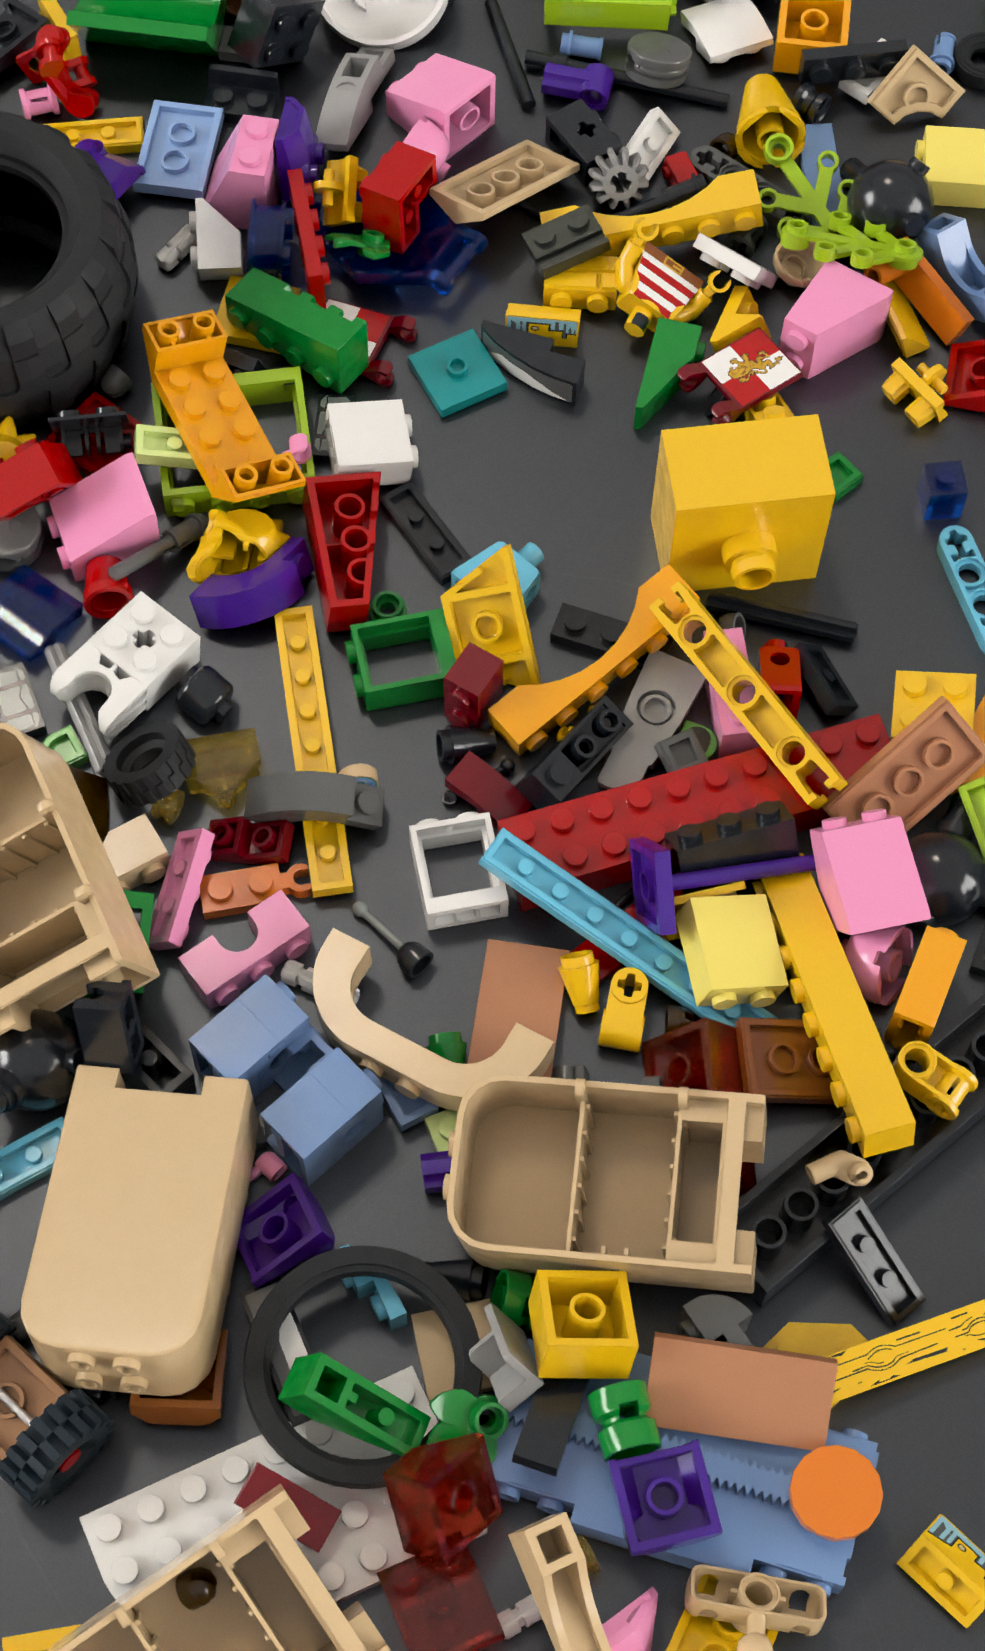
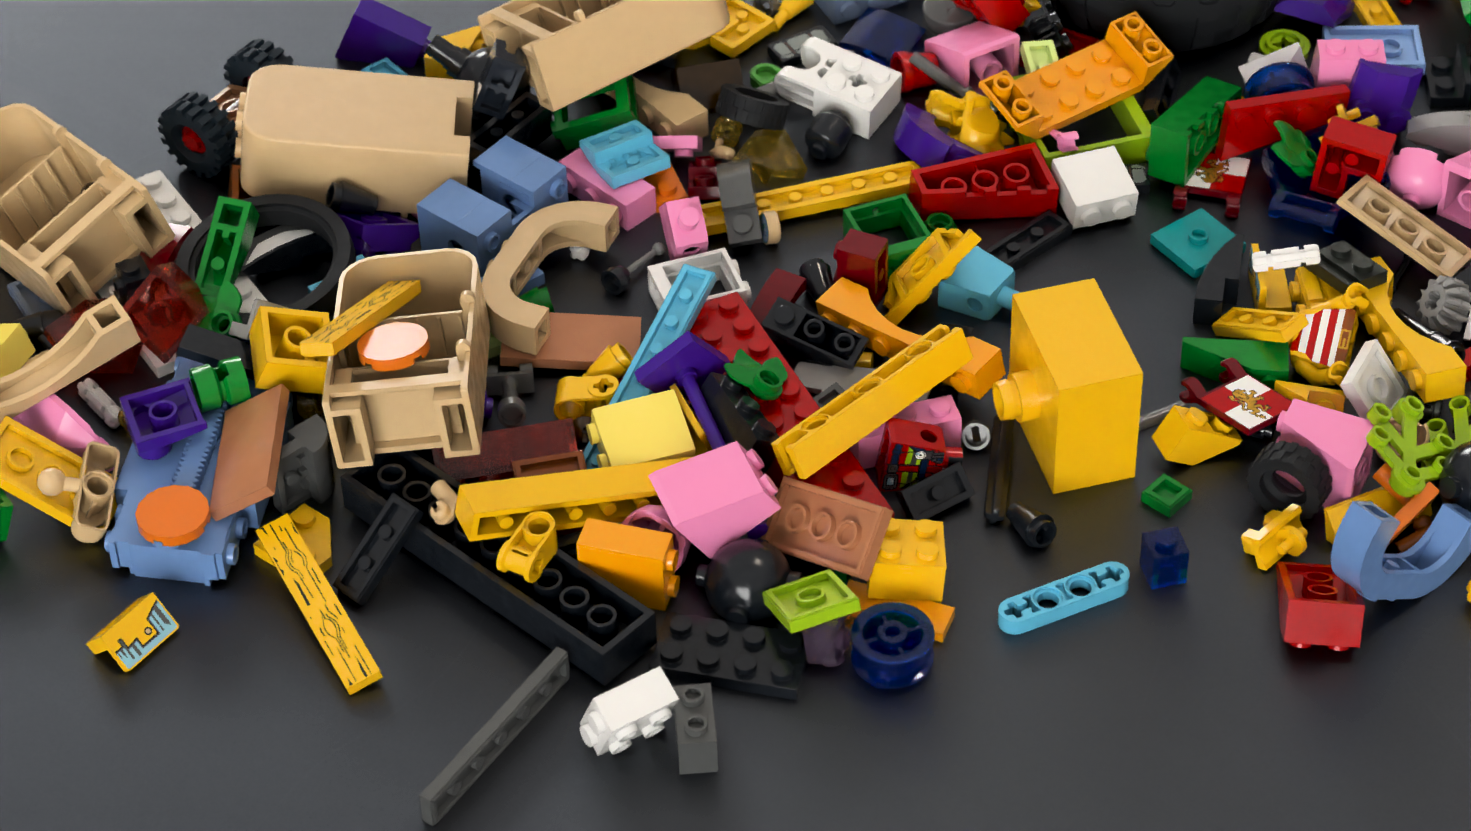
camera: 85 degrees right, 20 degrees down
none -> black brick [113,255,158,315]
none -> yellow tile [299,280,422,357]
none -> black cone [326,181,378,215]
none -> tile [357,322,430,372]
none -> medium azure slope [579,119,671,189]
none -> bright pink torso [659,197,709,261]
none -> tan piece [710,138,735,160]
none -> green plate [724,349,788,400]
none -> black cone [1006,501,1057,548]
none -> yellow tile [1212,307,1309,343]
none -> black tyre [1246,441,1332,522]
none -> white axle [1252,244,1321,273]
none -> lime gear [1259,29,1310,59]

